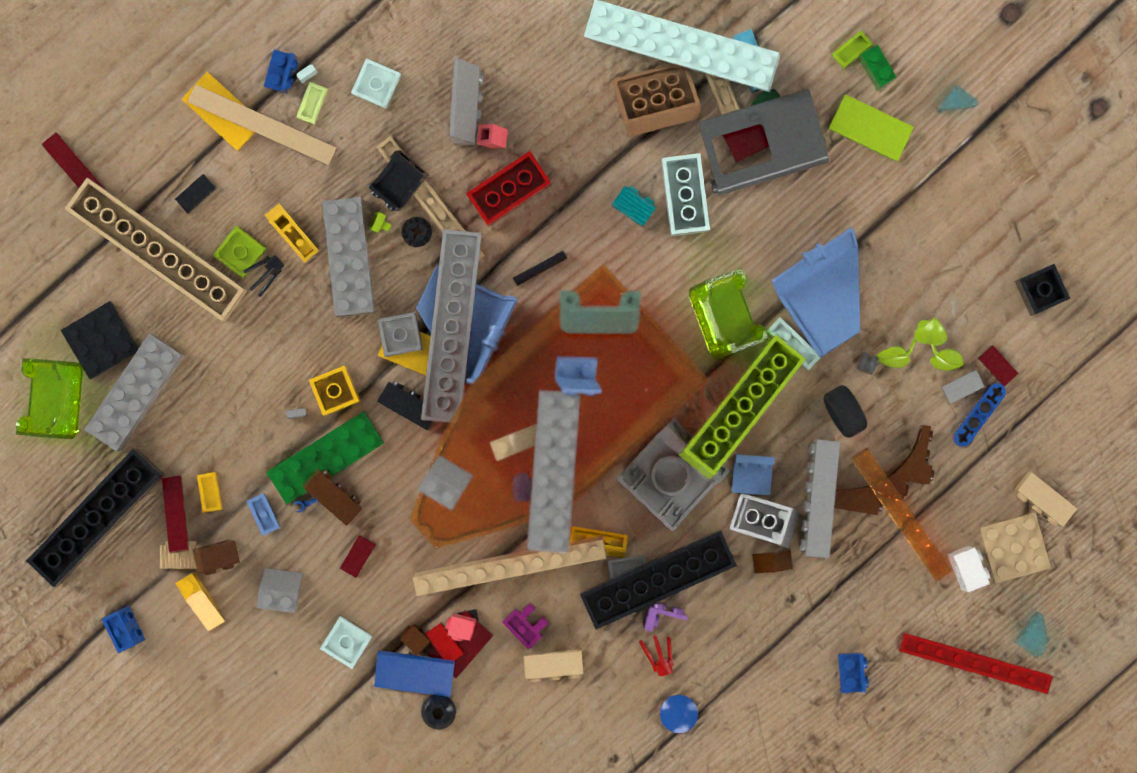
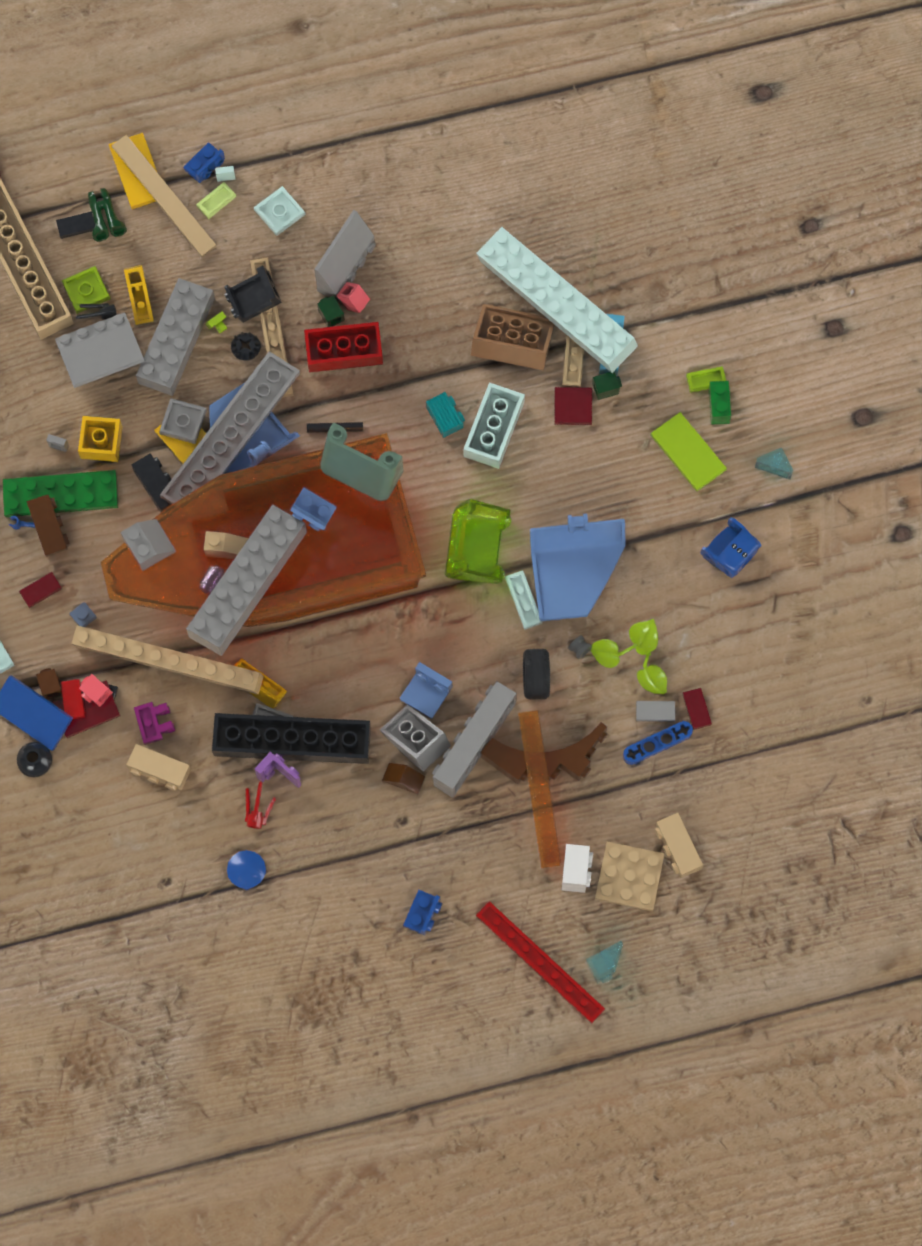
camera: 25 degrees right, 15 degrees down
light grey panel [617,418,730,532] -> none
lime brick [679,335,806,480] -> none
dark grey piece [698,89,829,196] -> none
black brick [1015,264,1070,316] -> none
none -> light grey slope [55,312,145,388]
none -> sand blue plate [69,602,97,627]
none -> dark green piece [88,188,127,242]
none -> dark green brick [317,295,345,327]
none -> blue piece [700,517,761,578]

